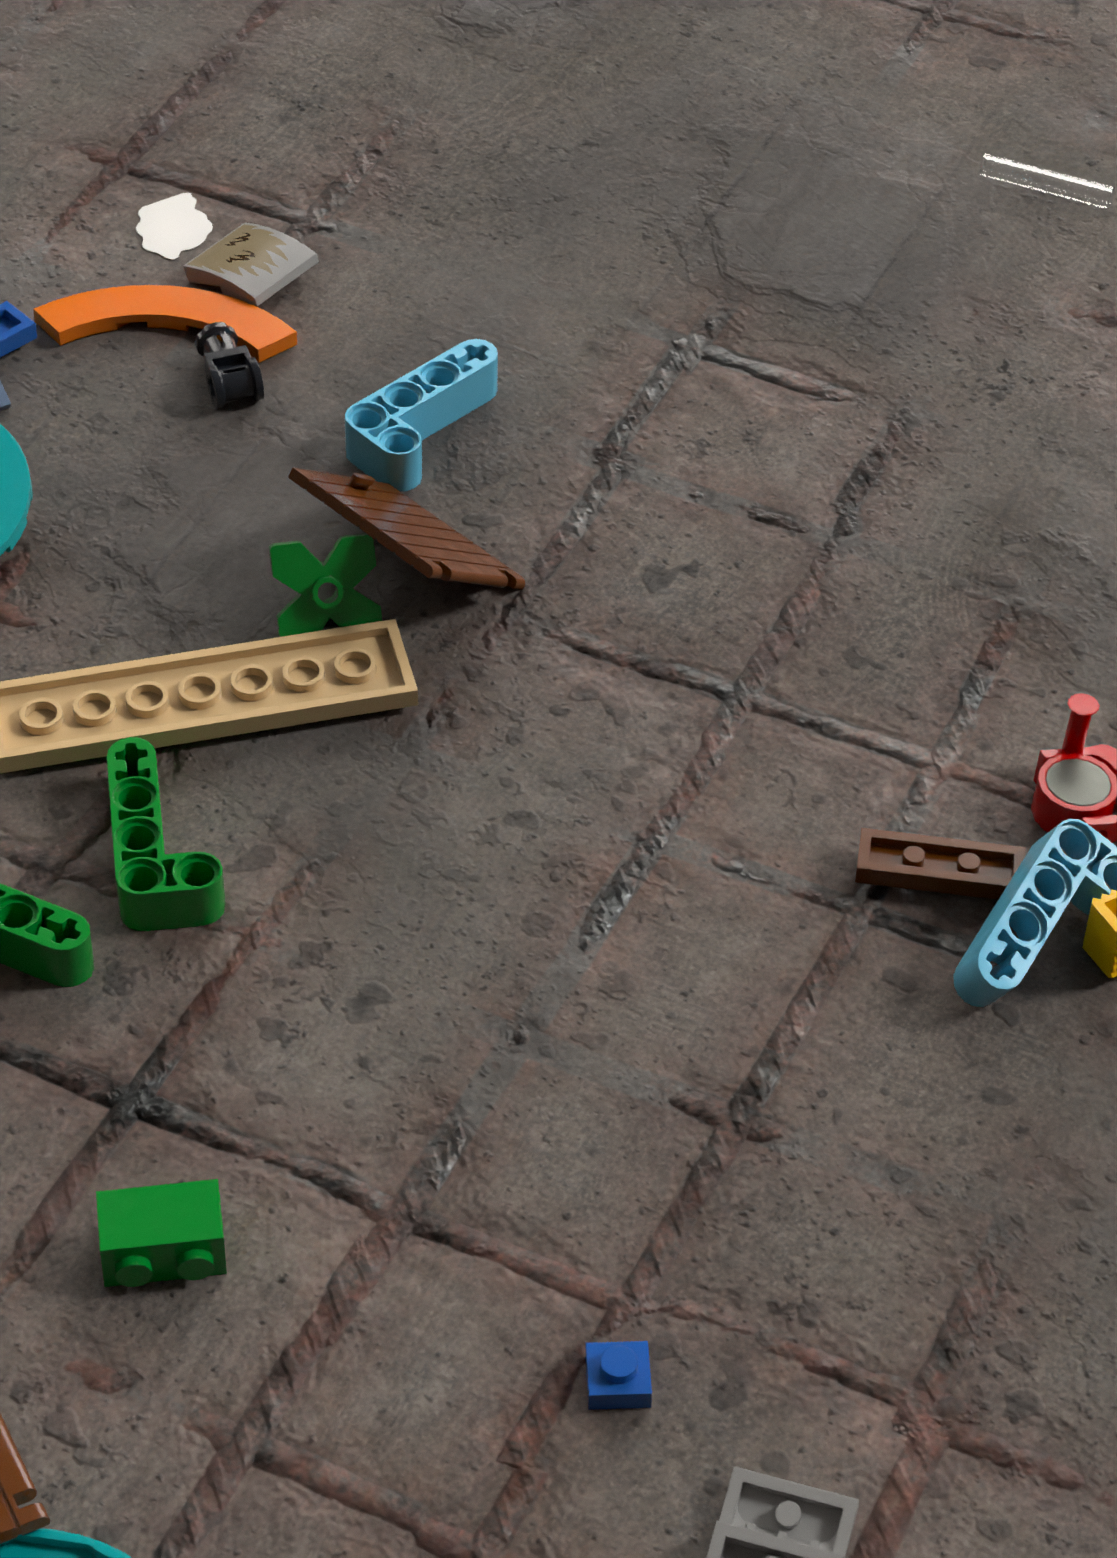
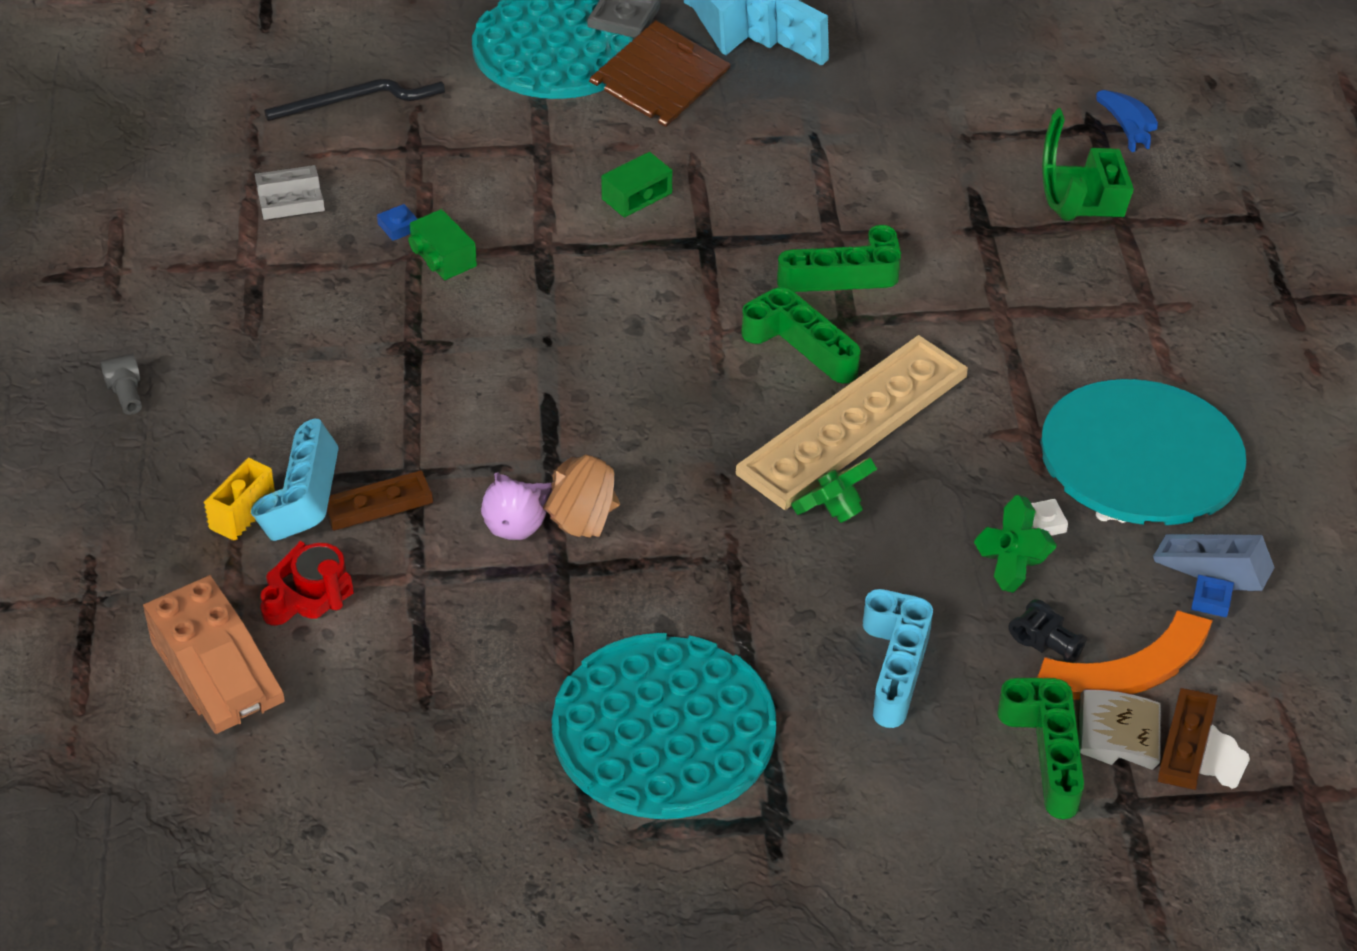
camera: 150 degrees right, 0 degrees up
reddish brown door [288,468,526,590] -> none
none -> green brick [408,209,477,281]
none -> lavender piece [481,473,552,540]
none -> medium nougat hair [543,454,620,538]
none -> teal tile [551,633,776,819]
none -> green plant [974,495,1056,593]
none -> green beam [997,678,1084,820]
none -> white plate [1031,499,1068,536]
none -> reddish brown plate [1158,688,1218,790]

